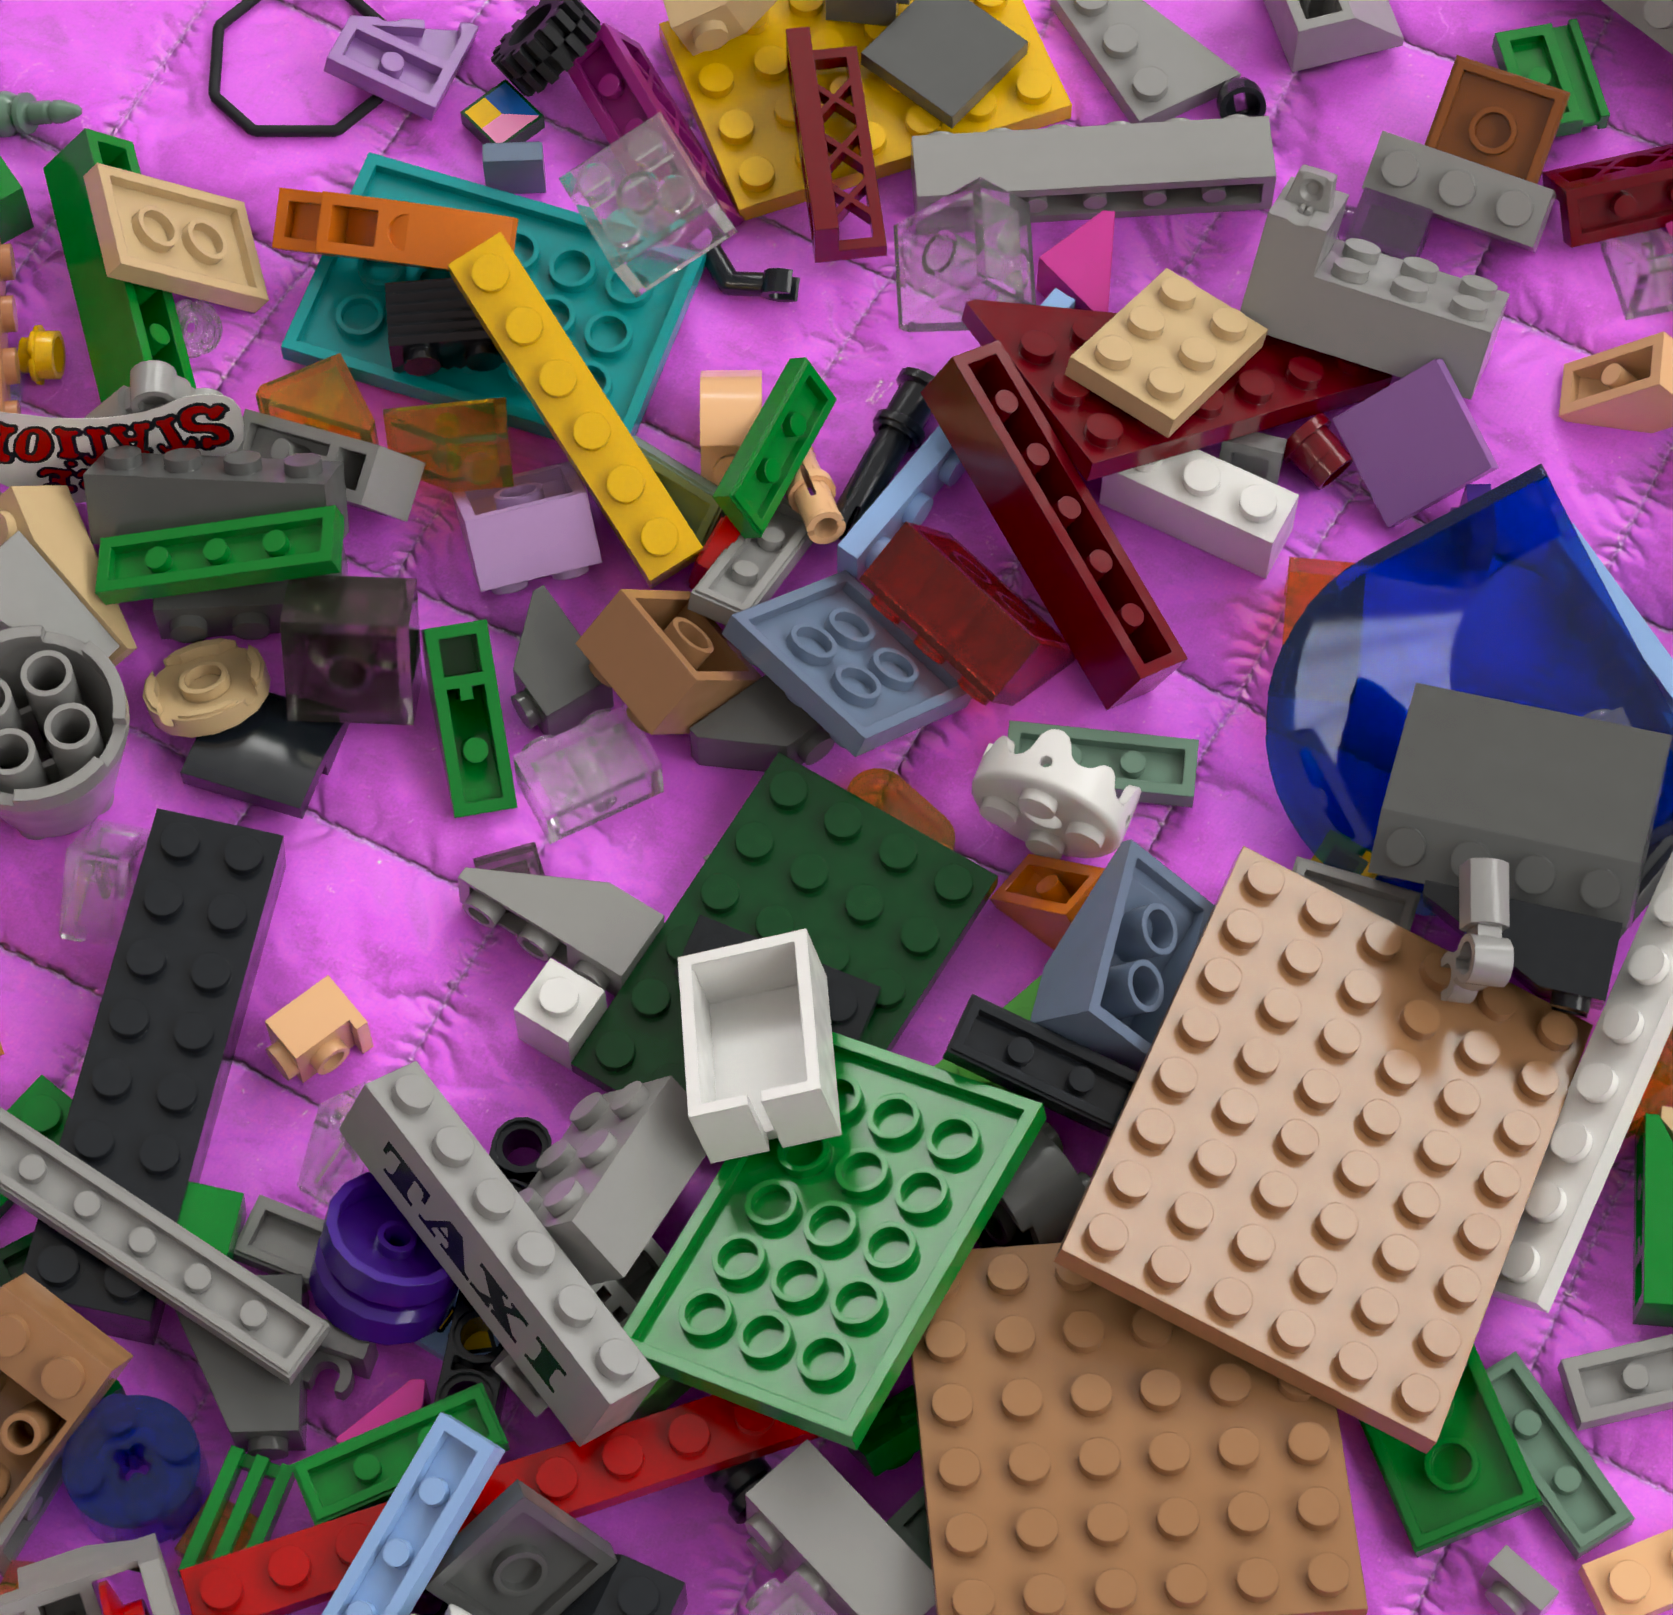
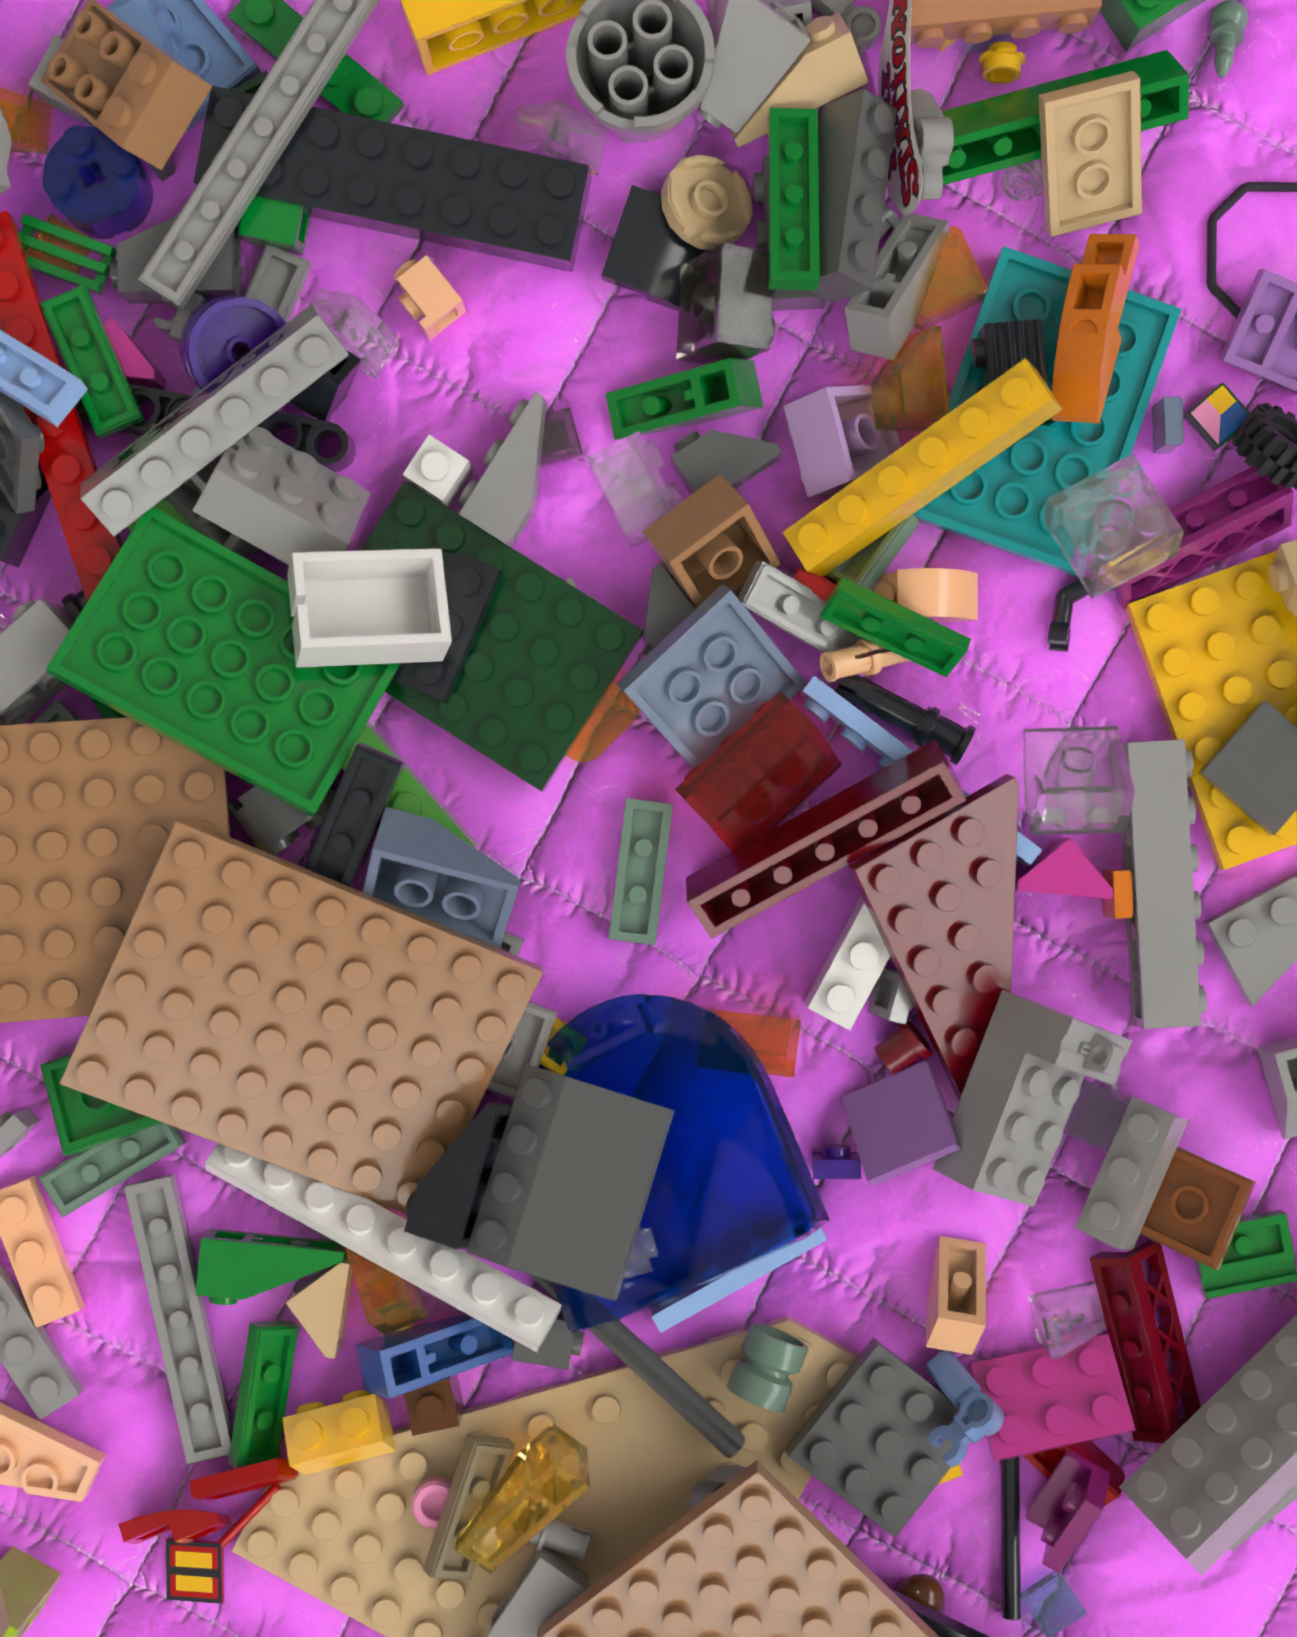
camera: 90 degrees right, 25 degrees up
dark red fence [786,26,887,263] -> none
white plate [972,729,1141,859] -> none
orange slope [989,854,1105,950] -> none
tan plate [1064,268,1268,438] -> none
black hinge [1217,77,1266,118] -> none
light grey bar [1441,858,1514,1004] -> none
none -> orange tile [1102,869,1133,919]

